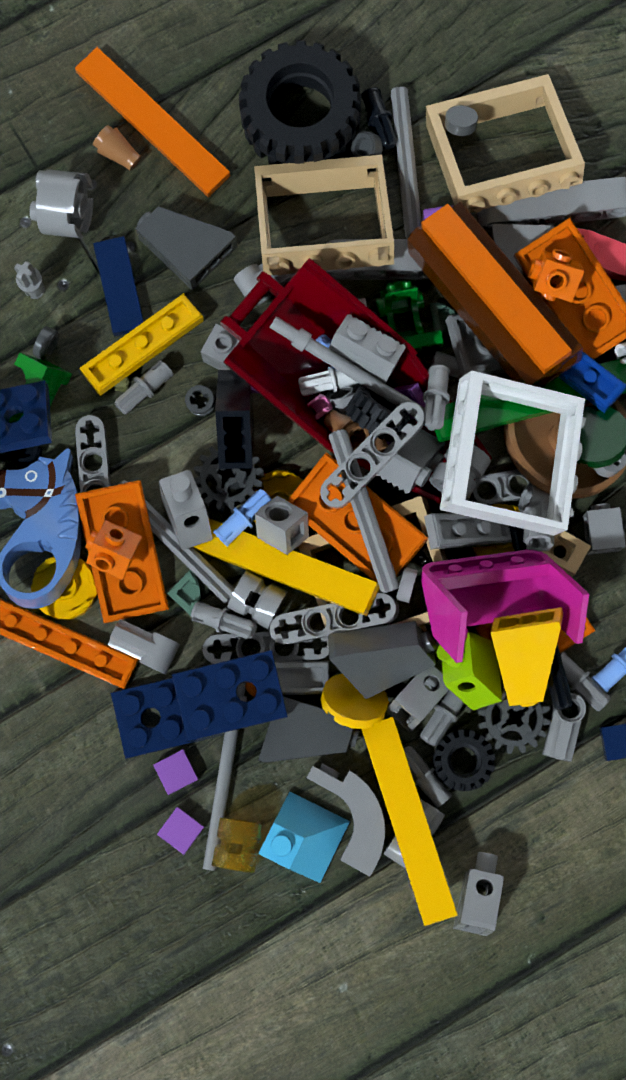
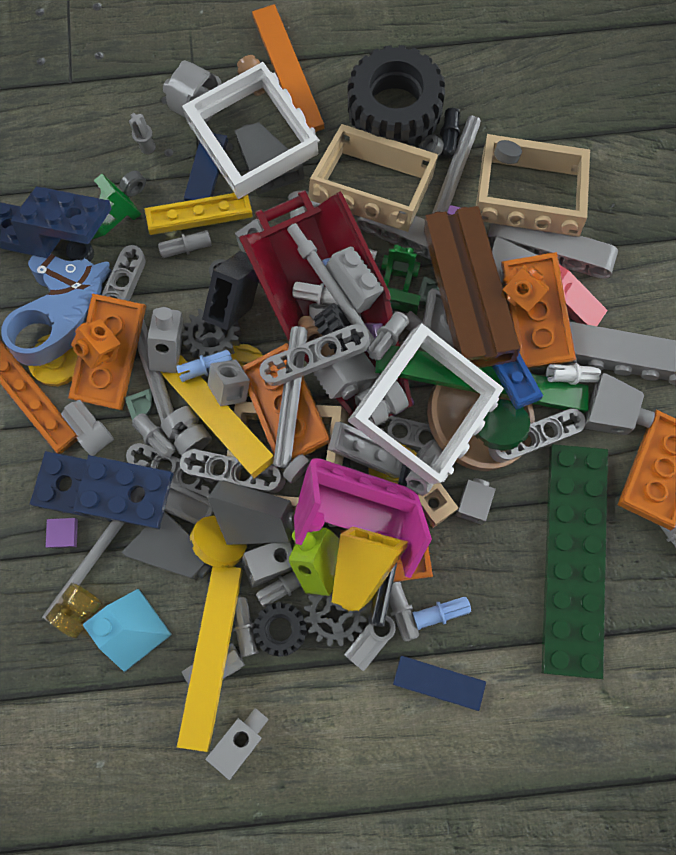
camera: 25 degrees right, 5 degrees down
medium lavender tile [157,807,205,855] -> none
light grey arch [306,763,385,877] -> none
bright pink hand [307,394,333,420] -> none
orange tile [421,204,572,374] -> none
none -> white window [182,62,320,199]

